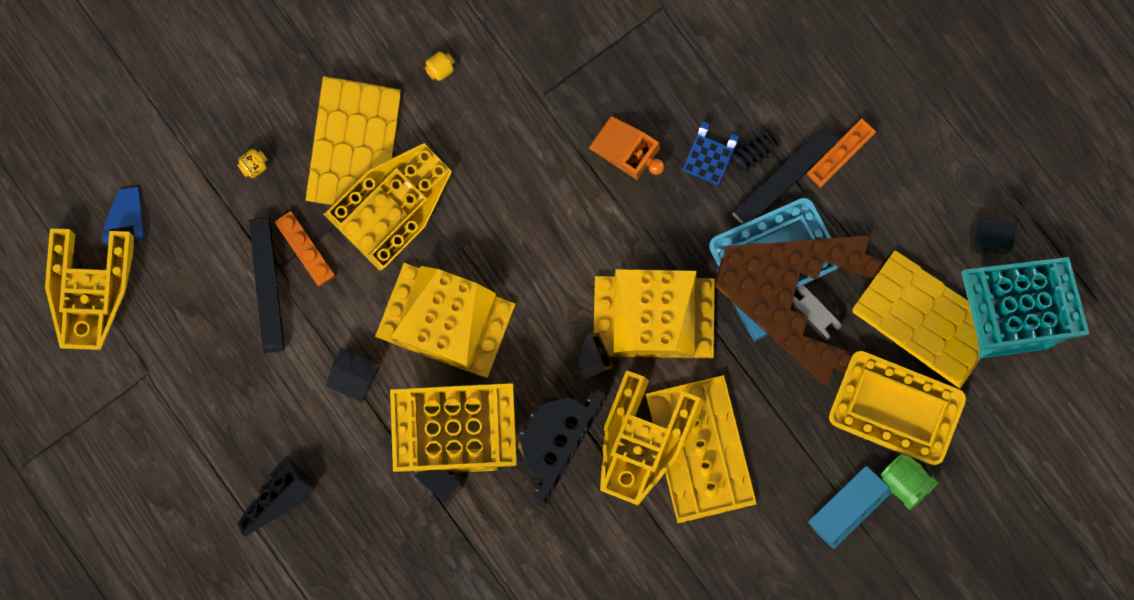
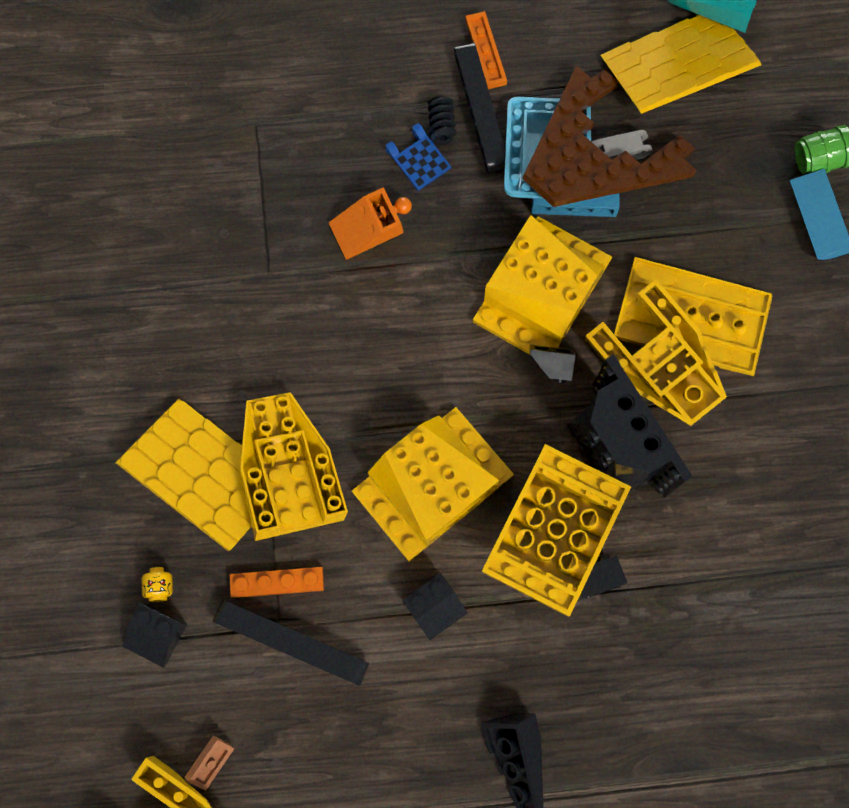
camera: 60 degrees left, 5 degrees down
blue flag [102,187,145,245] -> none
yellow head [424,52,455,81] -> none
yellow wedge [829,351,966,465] -> none
none -> black slope [123,603,187,668]
none -> nougat plate [184,735,234,791]

